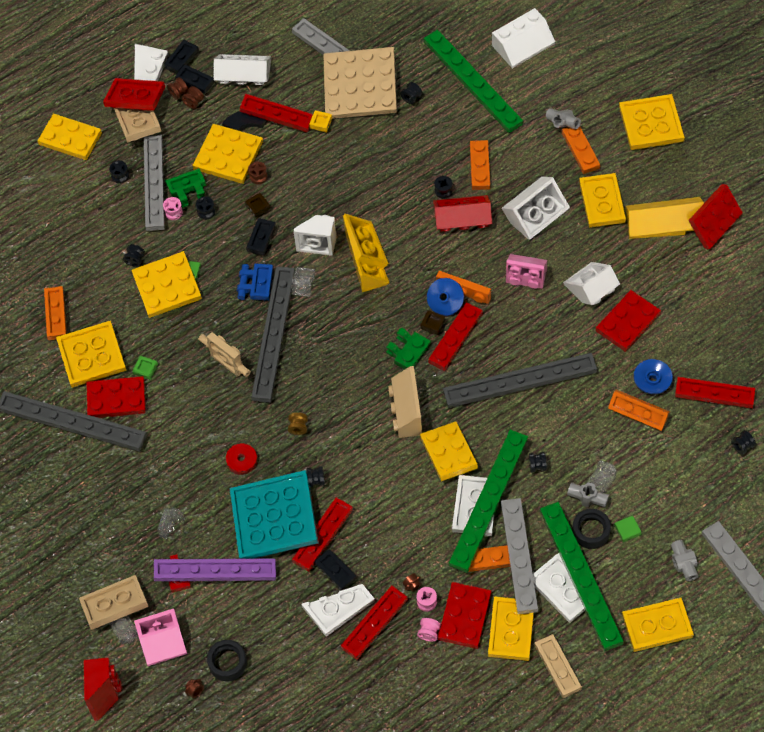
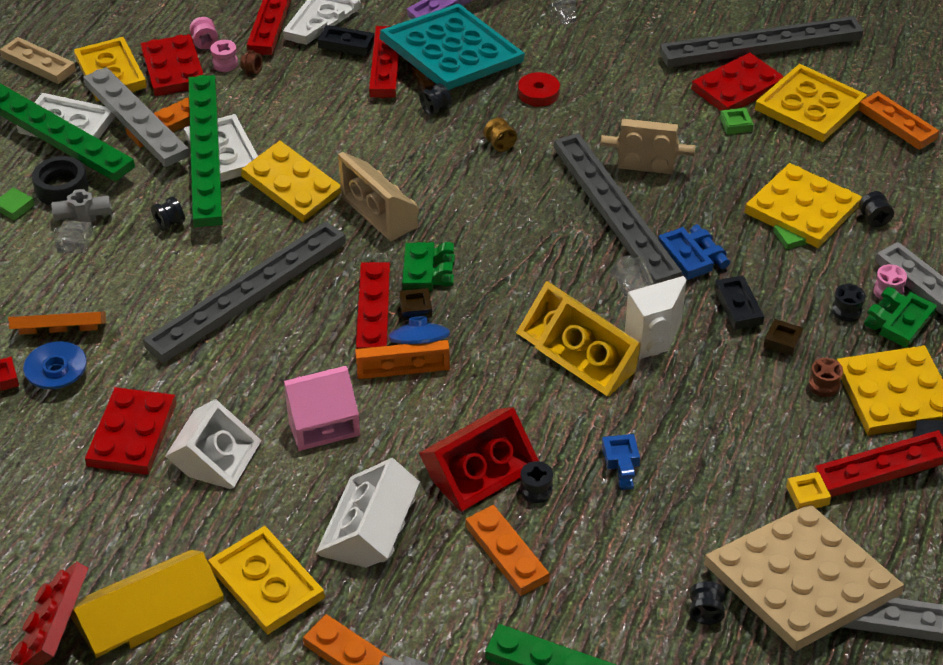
camera: 145 degrees right, 15 degrees down
none -> blue plate [602,434,640,490]

